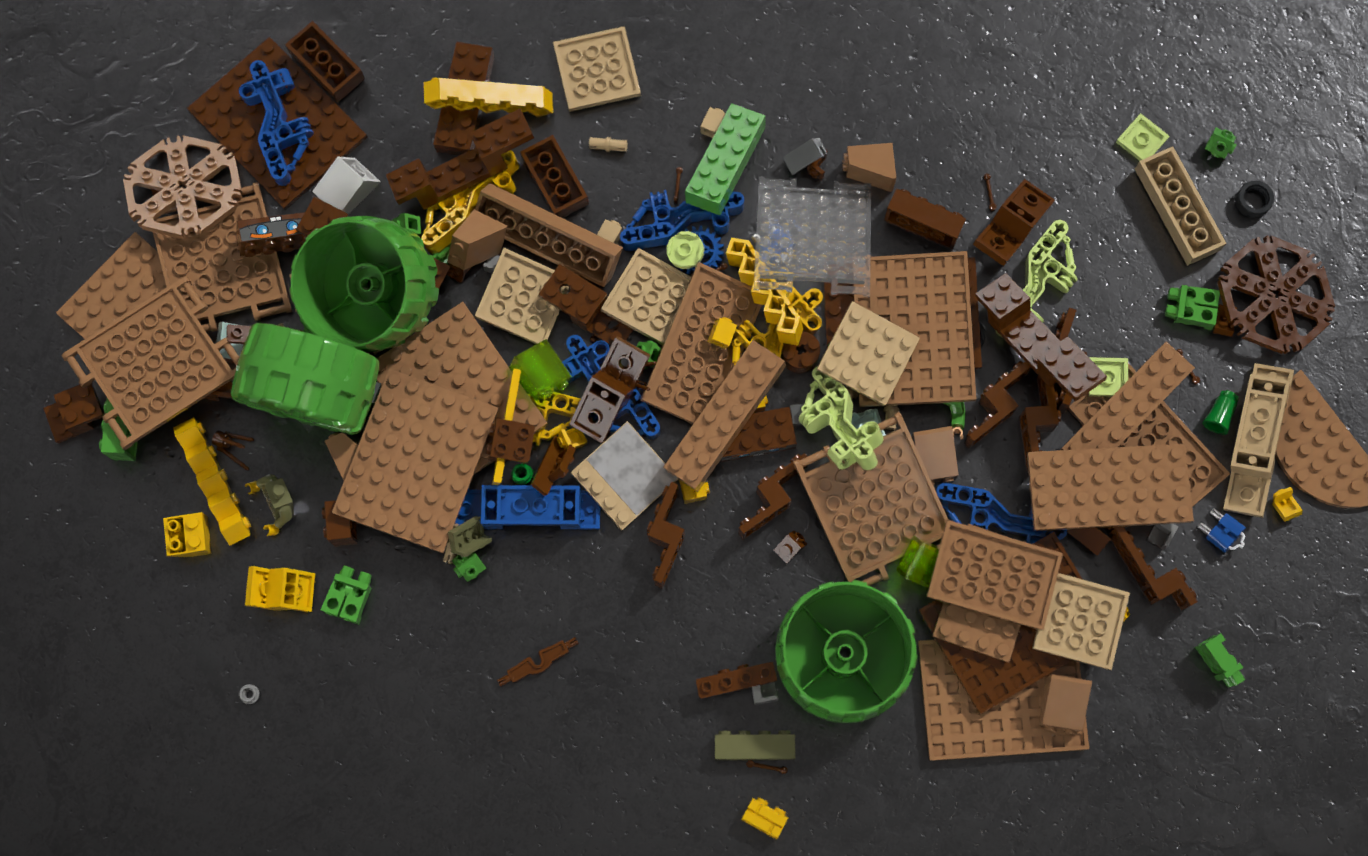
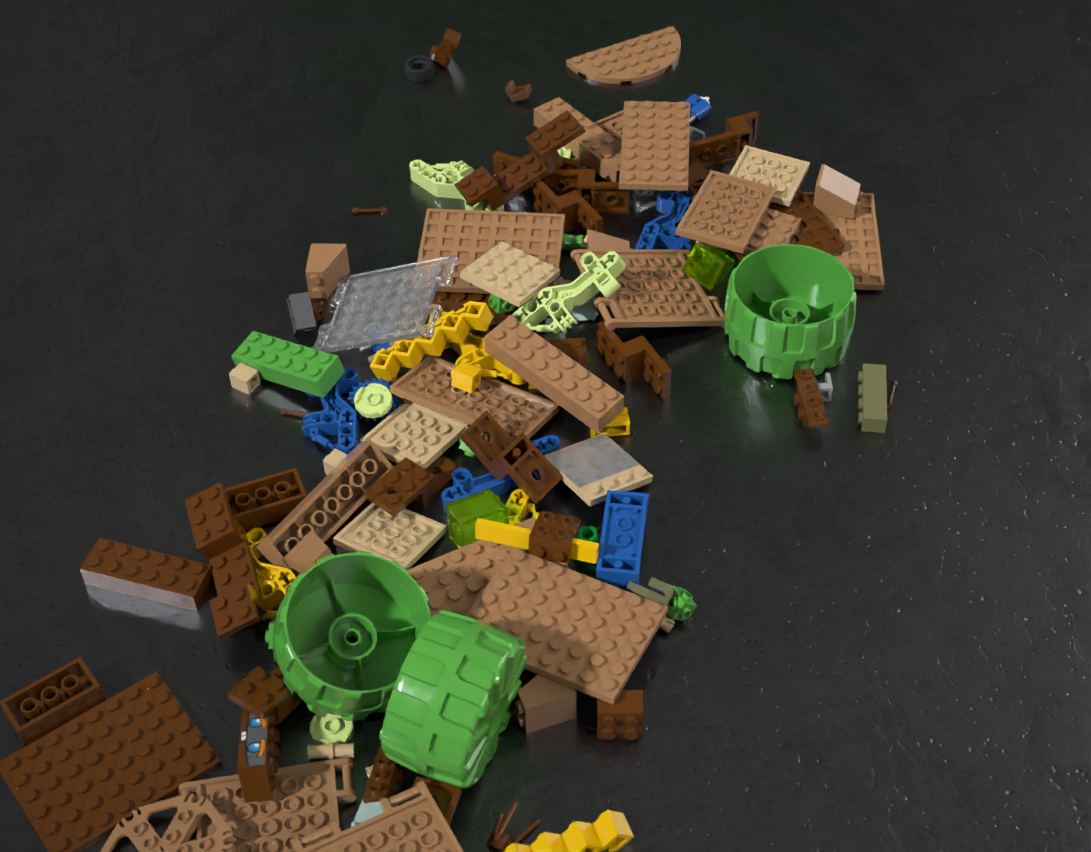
camera: 85 degrees left, 30 degrees down
blue beam [239,60,314,186] -> none
light grey plate [239,684,259,704] -> none
olive torso [245,474,294,536] -> none
yellow bracket [245,566,315,612] -> none
white slope [312,157,381,214] -> none
bright green hips [321,565,372,625] -> none
yellow brick [424,78,553,117] -> none
reddish brown piece [497,637,579,687] -> none
reddish brown bracket [531,435,576,496] -> none
tan plate [553,26,641,112] -> none
yellow bracket [557,428,588,449] -> none
tan pin [589,137,628,152] -> none
reddish brown bracket [646,482,685,589] -> none
yellow brick [741,797,788,840] -> none
bracket [774,530,807,563] -> none
reddish brown brick [884,188,966,250] -> none
reddish brown bracket [973,179,1055,266] -> none
yellowish green tile [1116,113,1169,161] -> none
tan brick [1135,146,1227,266] -> none
bright green hips [1165,285,1220,330] -> none
bright green hips [1195,633,1245,688] -> none
green plant [1202,390,1239,435] -> none
bright green brick [1205,127,1237,159] -> none
reddish brown plate [1217,235,1335,354] -> none
tan bracket [1223,363,1294,518] -> none
yellow bracket [1272,487,1303,522] -> none
none -> reddish brown hinge [429,28,461,67]

